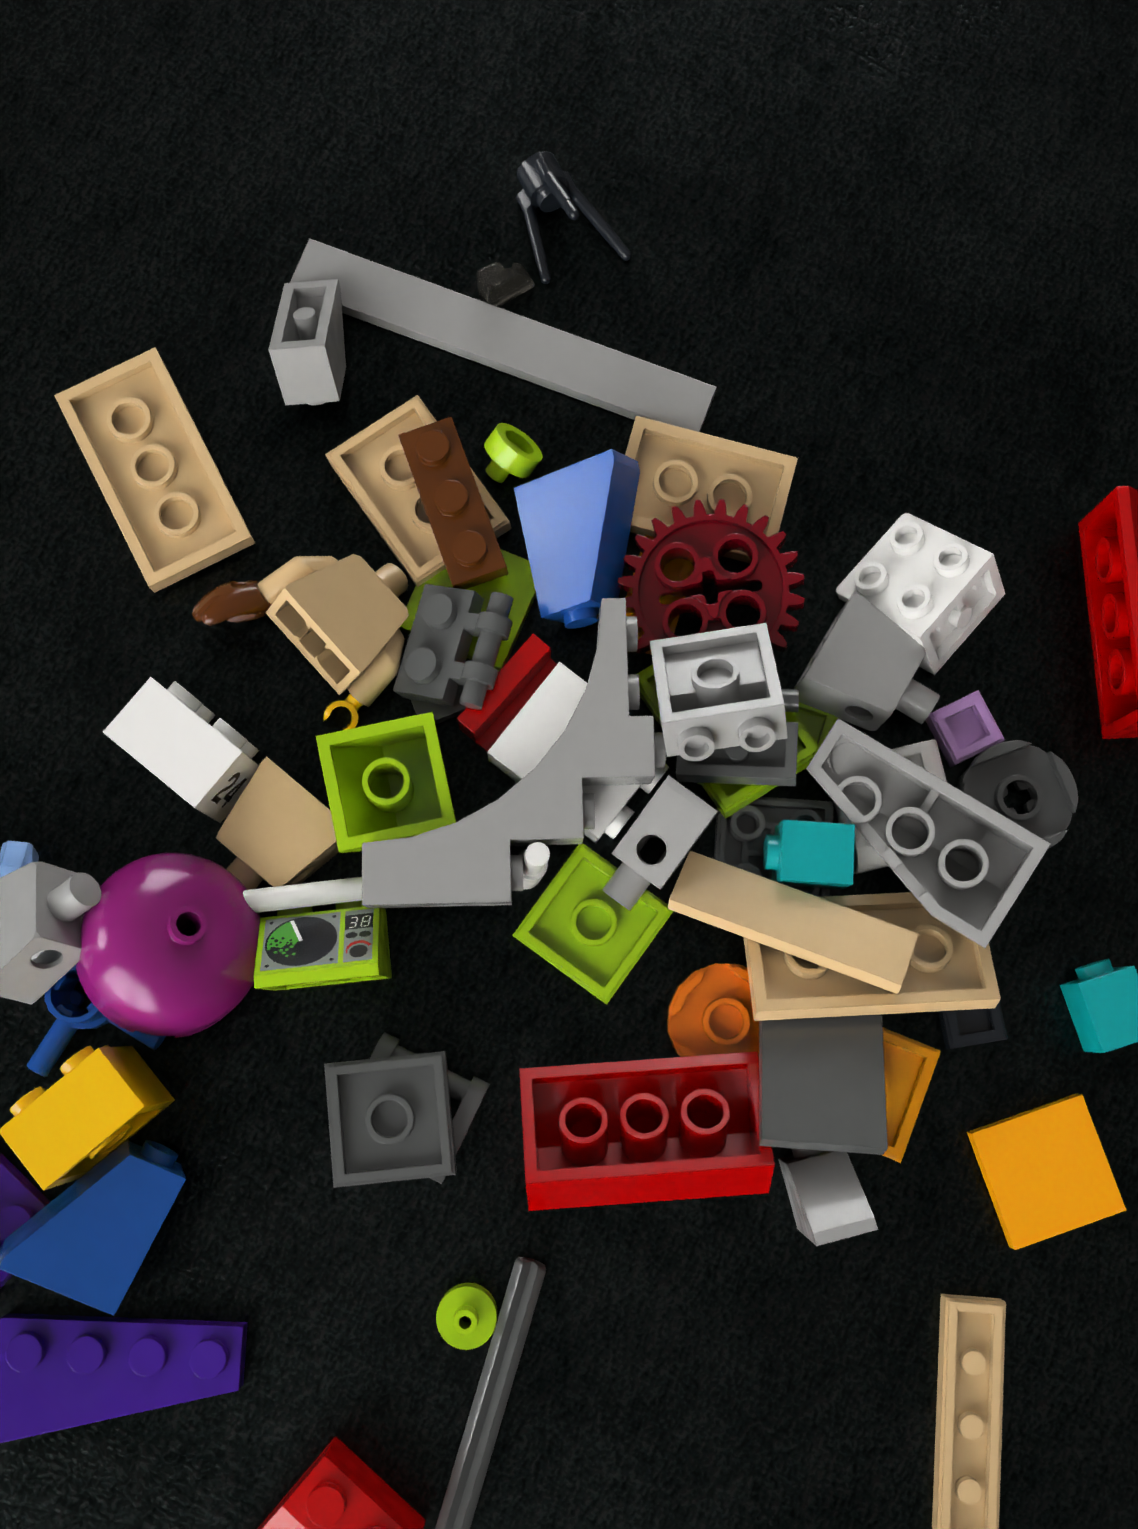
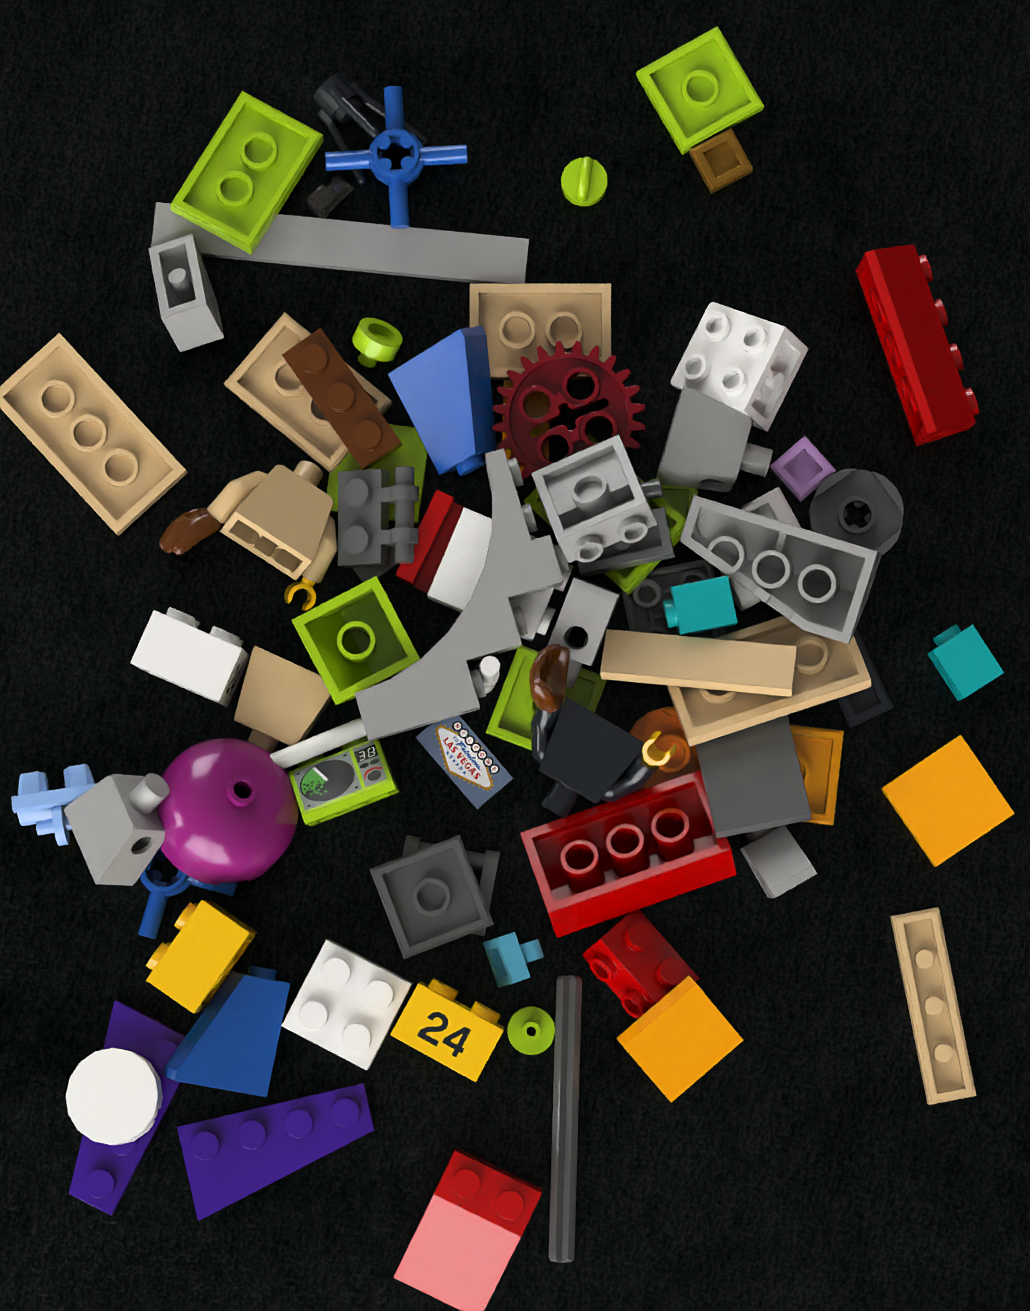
camera: 10 degrees left, 5 degrees up
none -> lime tile [170,91,324,255]
none -> white brick [281,939,413,1070]
none -> blue bar [325,86,468,229]
none -> yellow brick [390,978,504,1082]
none -> tile [416,716,513,810]
none -> medium azure tile [483,932,544,988]
none -> black torso [529,644,677,819]
none -> lime tile [561,156,608,207]
none -> red bracket [583,909,700,1019]
none -> light orange tile [616,976,743,1103]
none -> lime tile [636,26,764,155]
none -> pearl gold tile [689,128,753,194]

